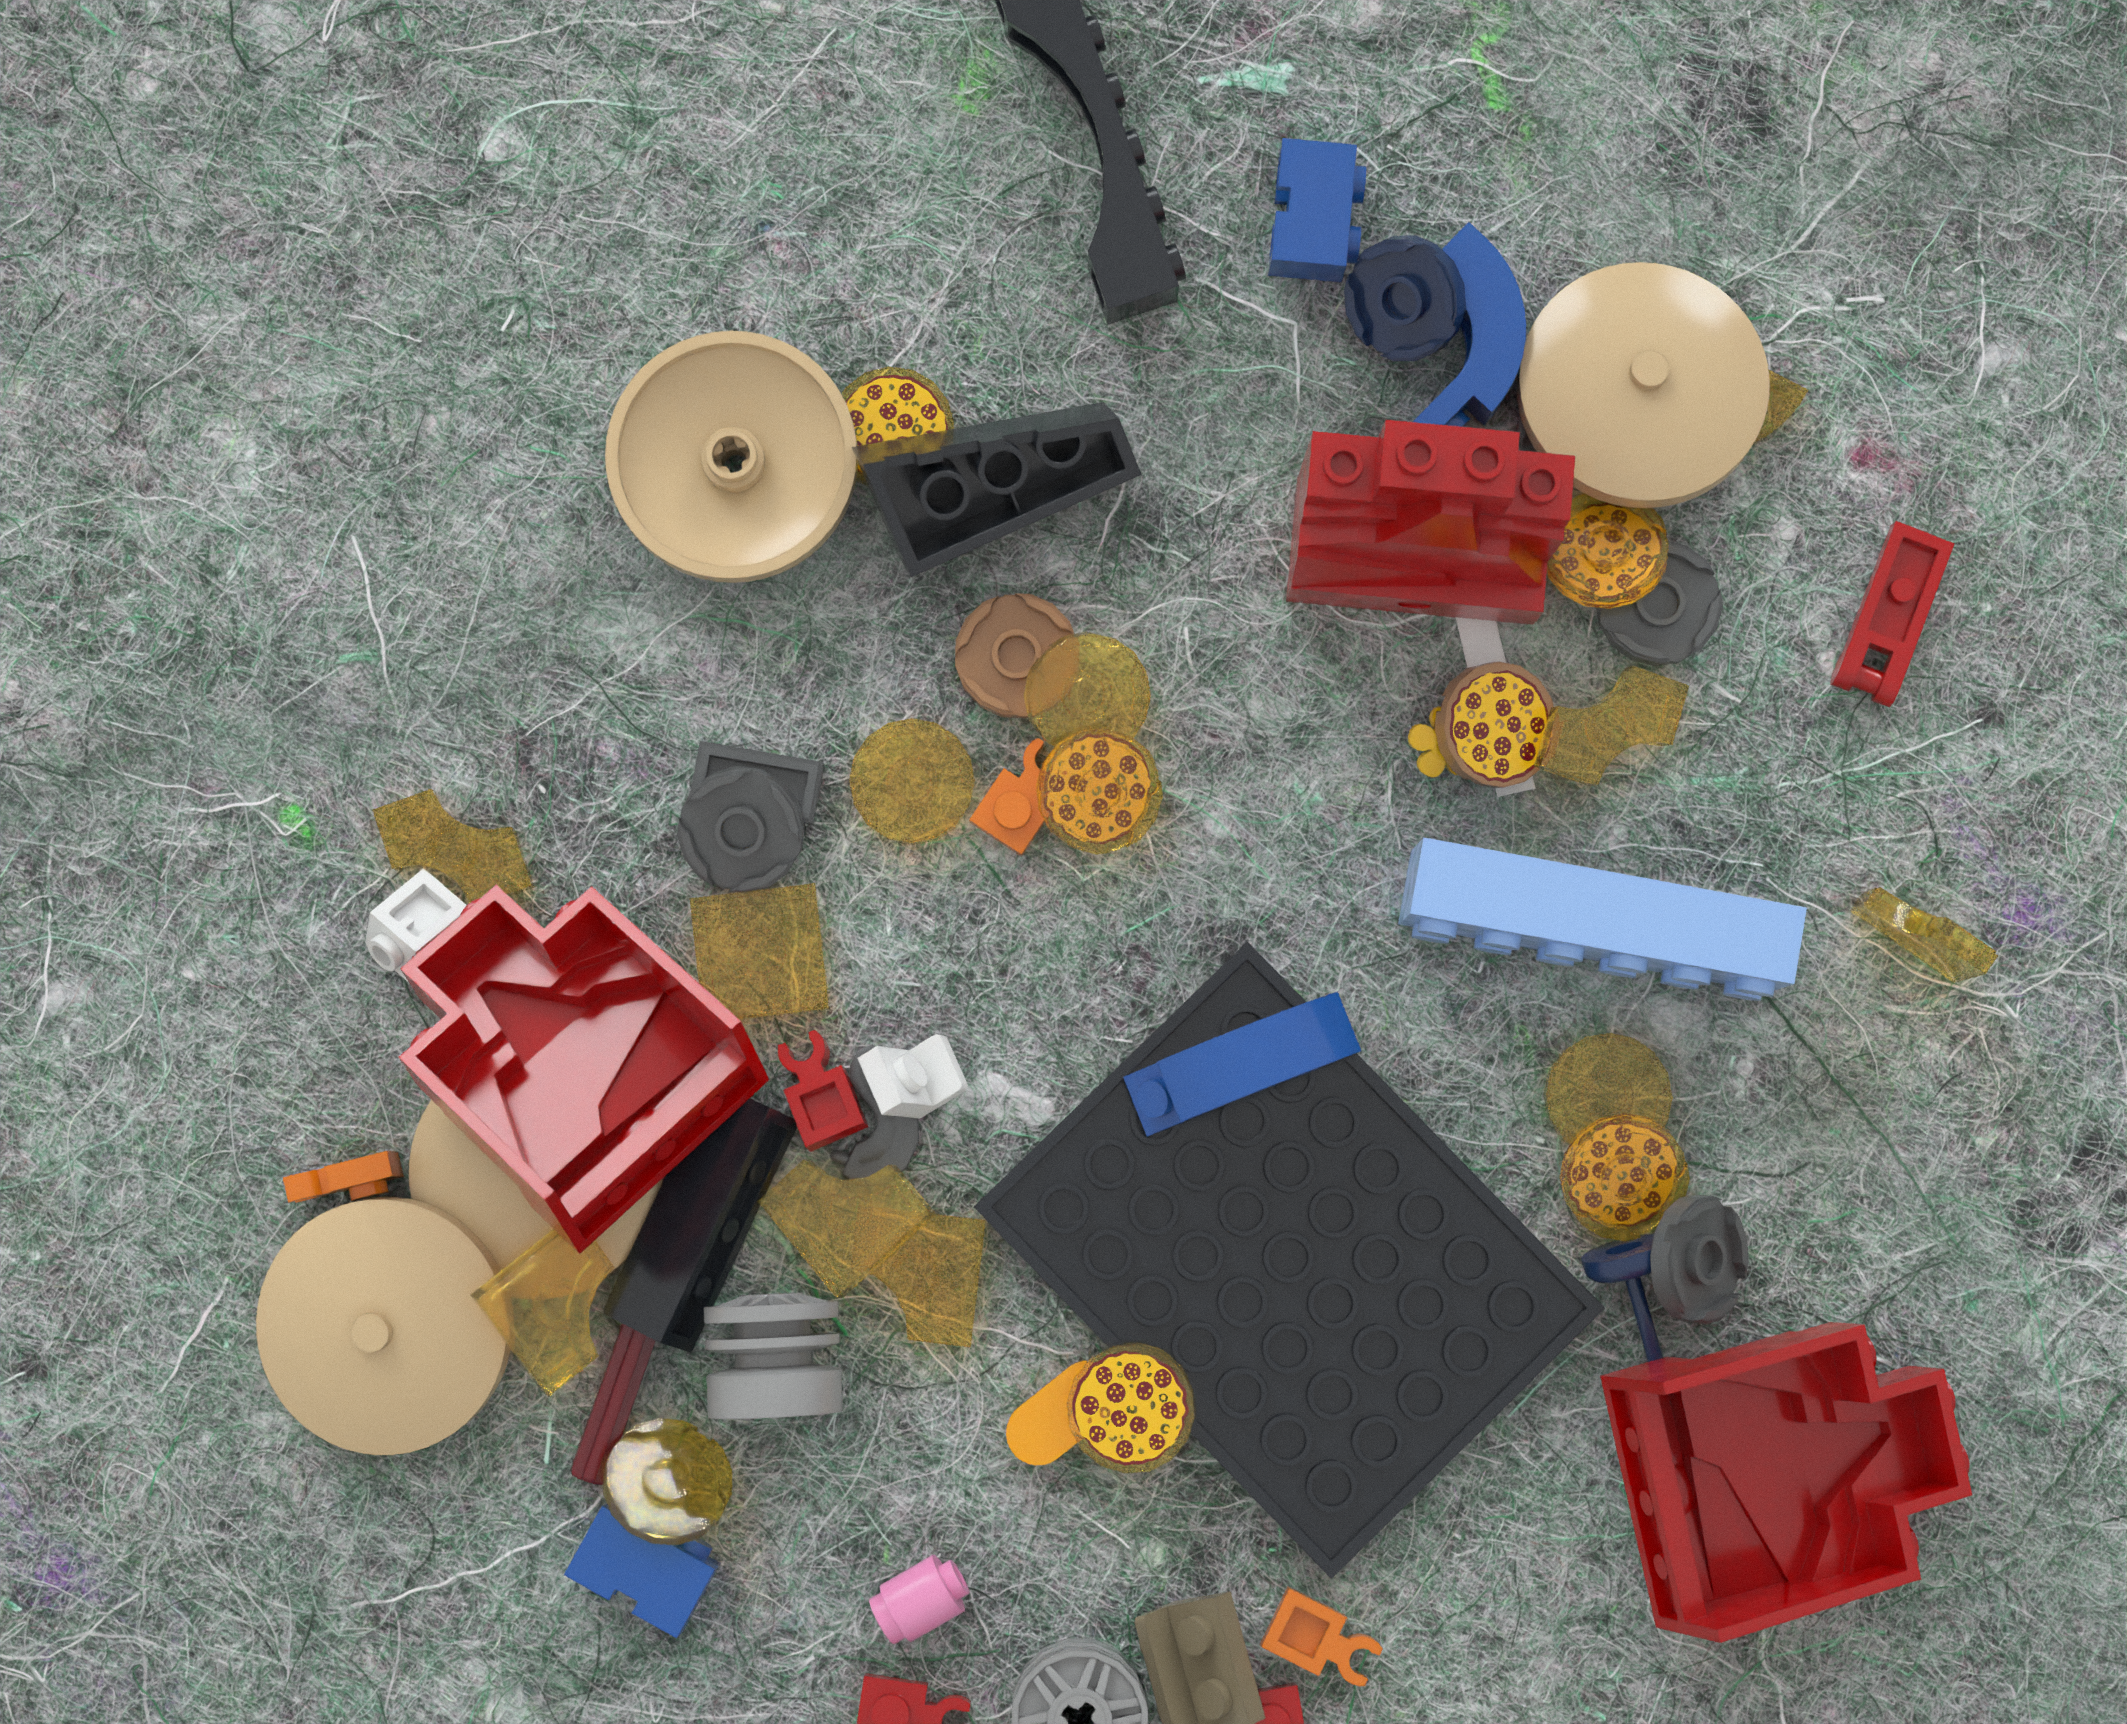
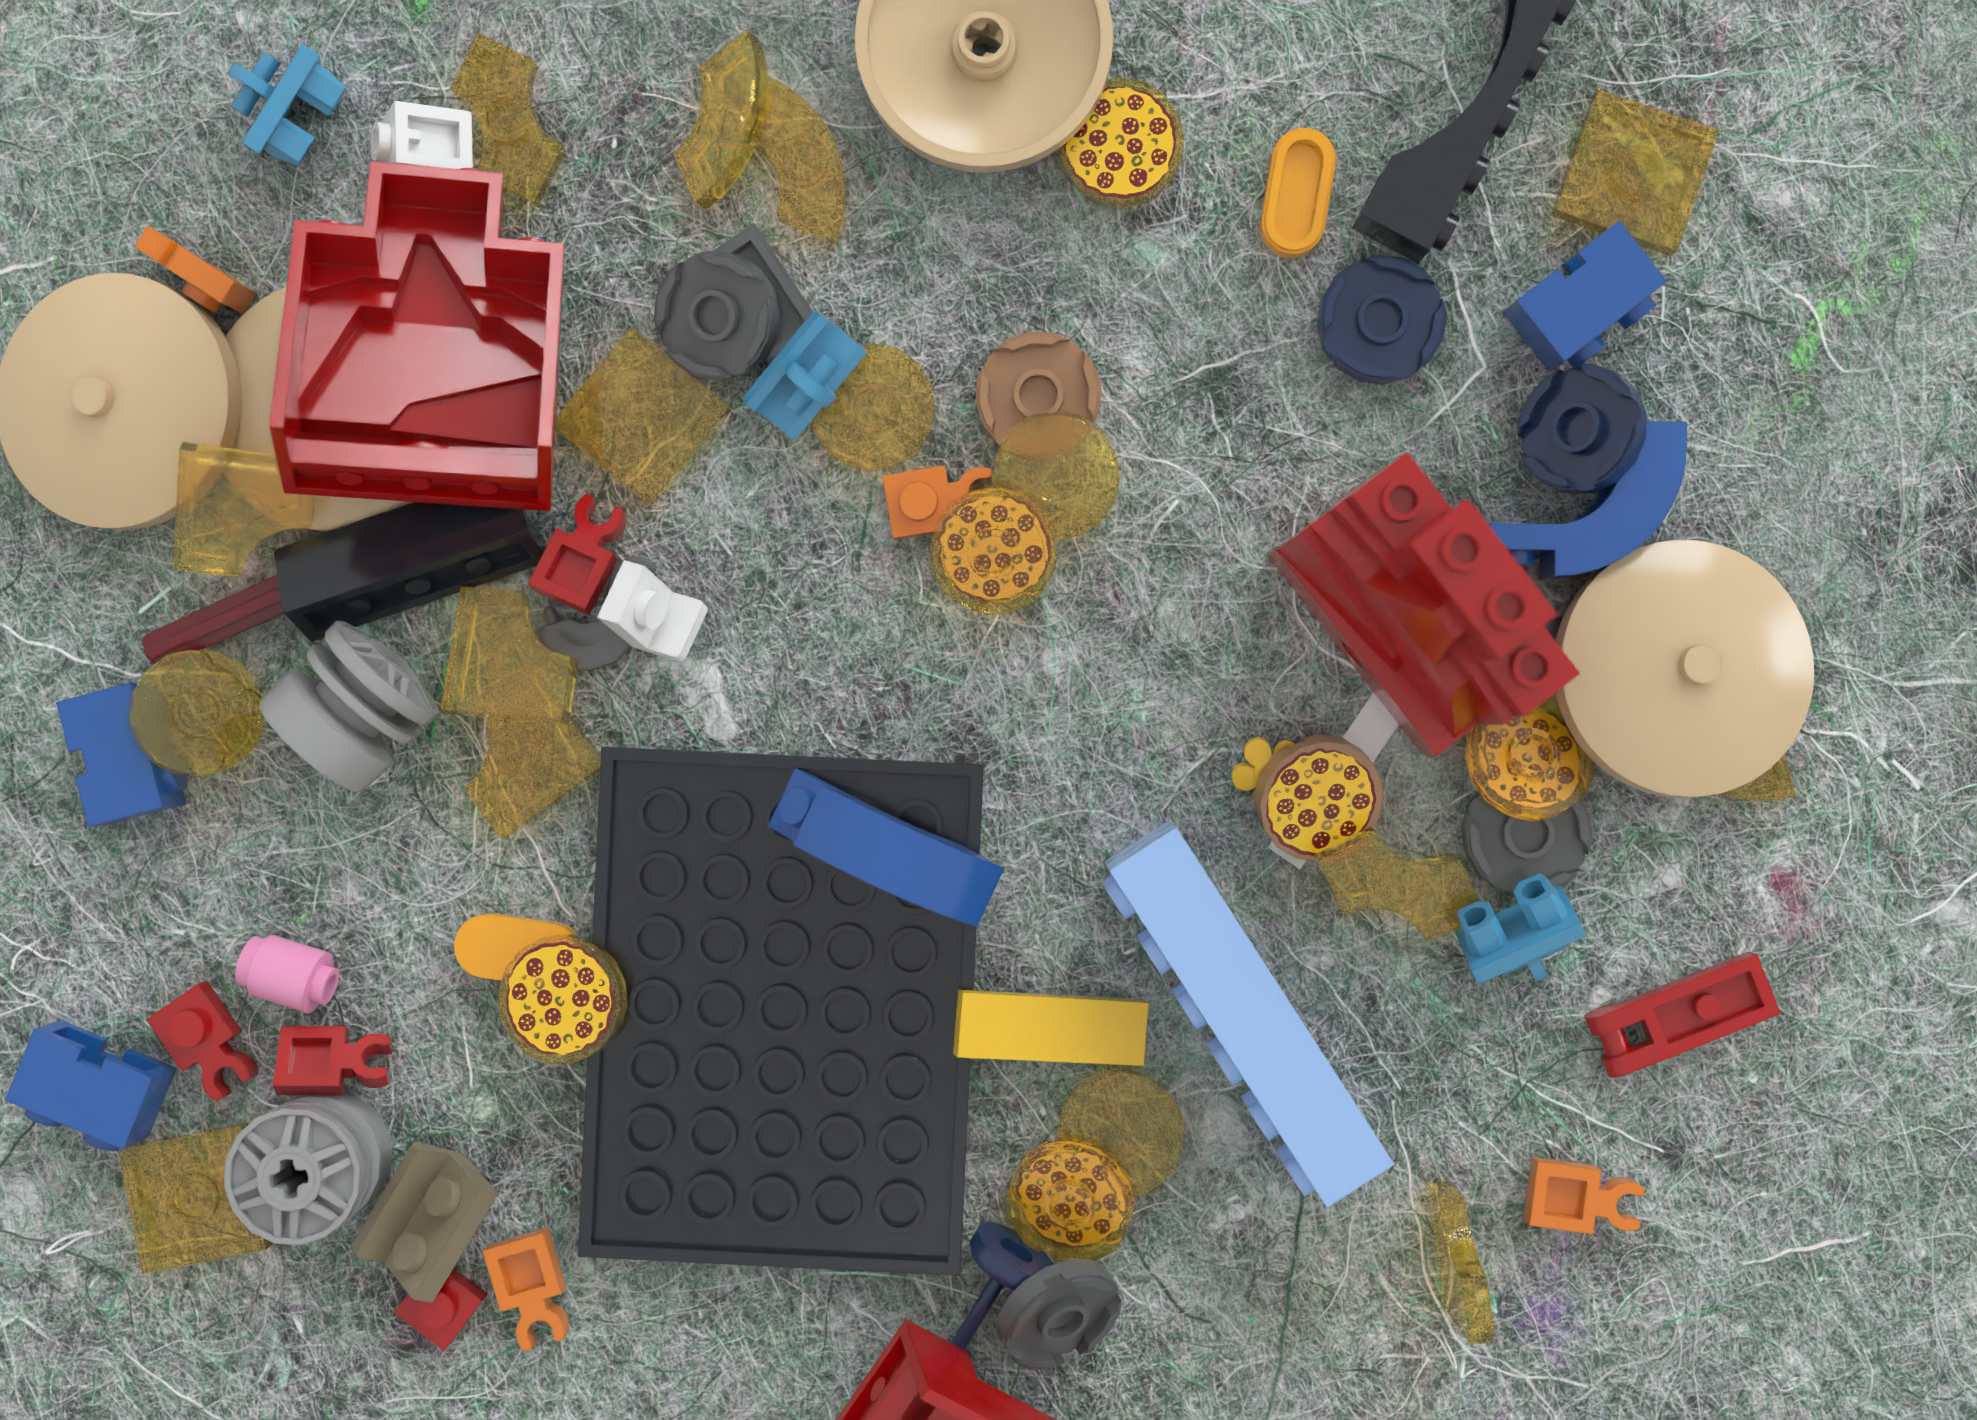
camera: 45 degrees right, 5 degrees up
black wedge [852,402,1142,577] -> none
none -> dark azure hips [227,44,346,167]
none -> red plate [273,1026,393,1095]
none -> clear yellow tile [673,30,768,210]
none -> clear yellow tile [742,75,847,245]
none -> dark azure hips [742,309,867,441]
none -> yellow tile [953,990,1149,1066]
none -> light orange tile [1259,128,1336,259]
none -> dark blue tile [1317,255,1447,385]
none -> dark azure hips [1455,873,1587,985]
none -> orange plate [1524,1157,1645,1234]
none -> clear yellow tile [1551,89,1720,256]

